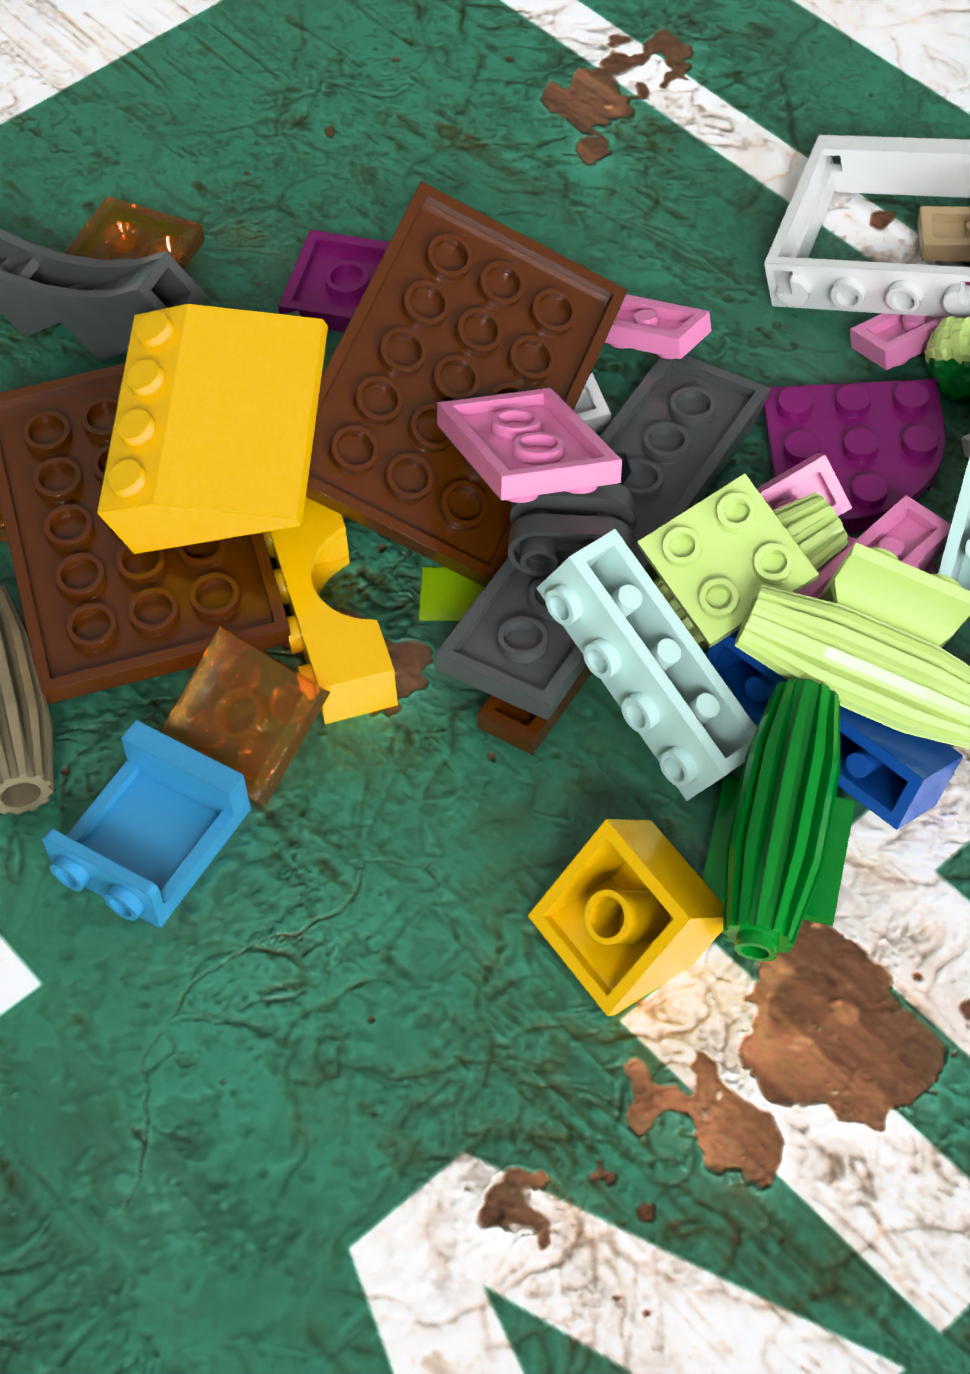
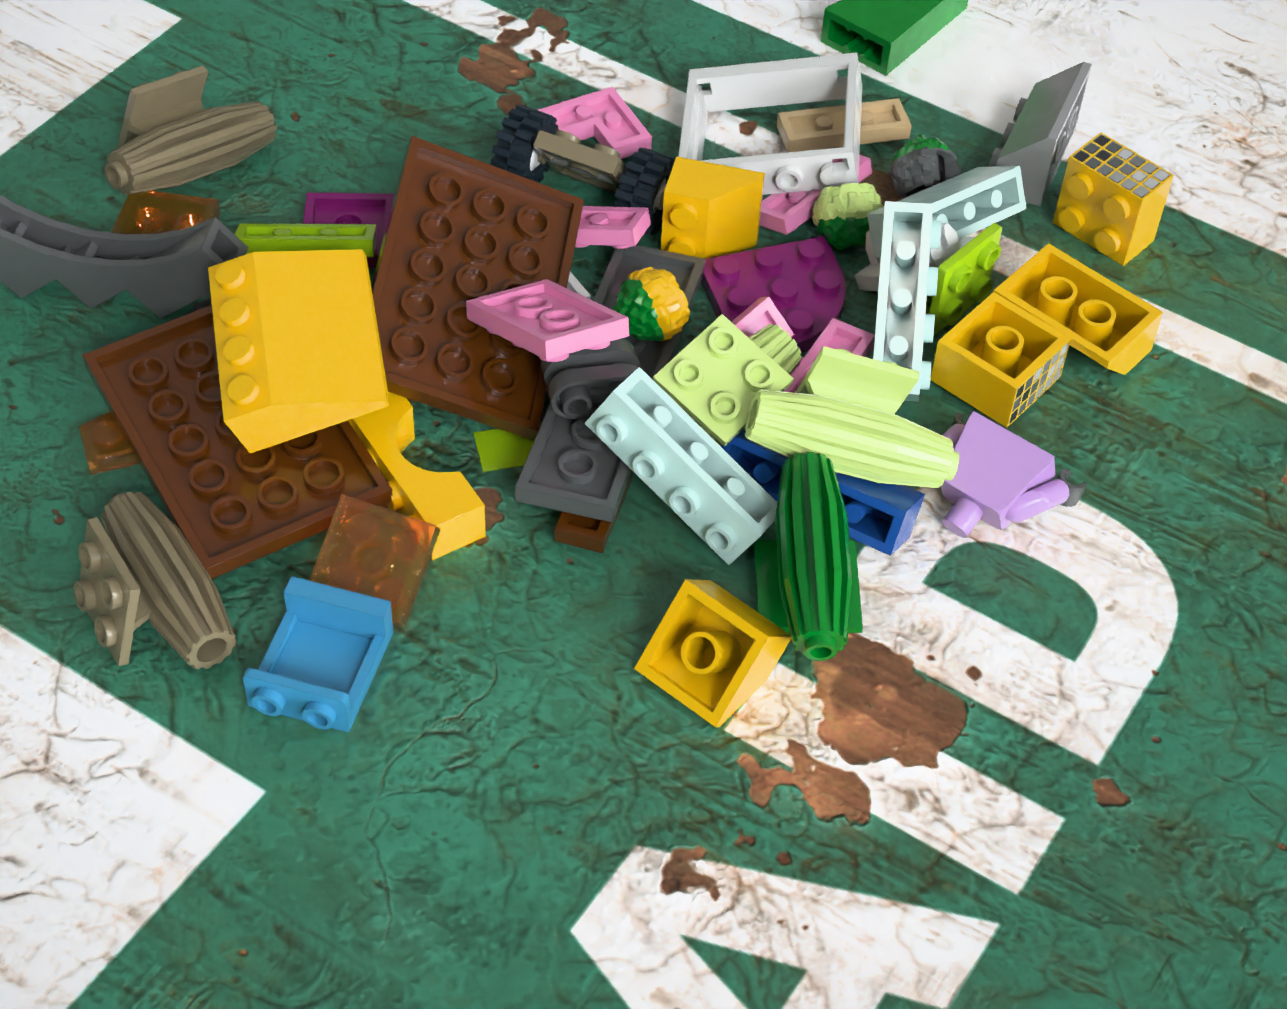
camera: 20 degrees left, 5 degrees down
none -> dark tan plate [104,65,277,195]
none -> lime plate [235,224,377,257]
none -> plate [491,105,676,235]
none -> bright pink plate [538,86,652,159]
none -> piece [613,267,690,341]
none -> yellow slope [661,156,765,259]

